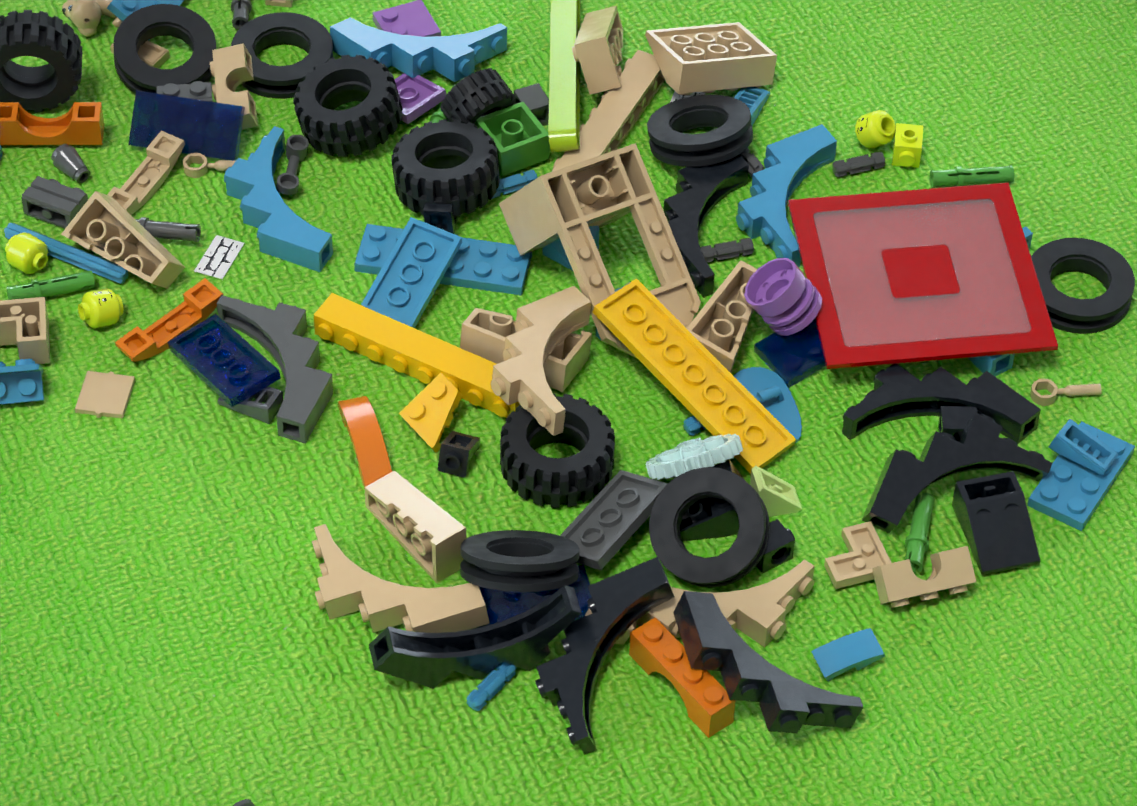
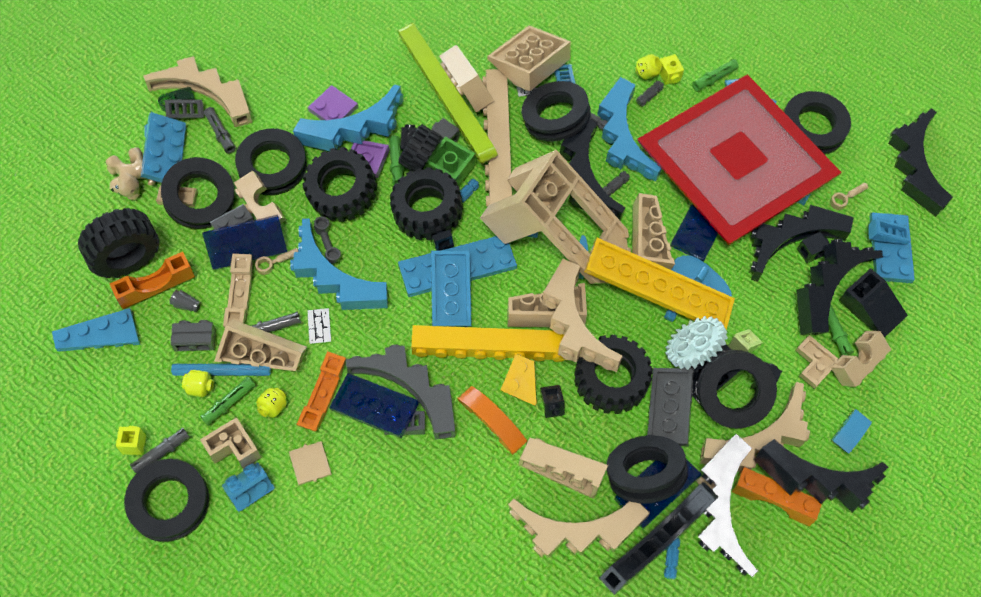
camera: 30 degrees left, 15 degrees up
medium lavender wheel [744,258,822,336] -> none

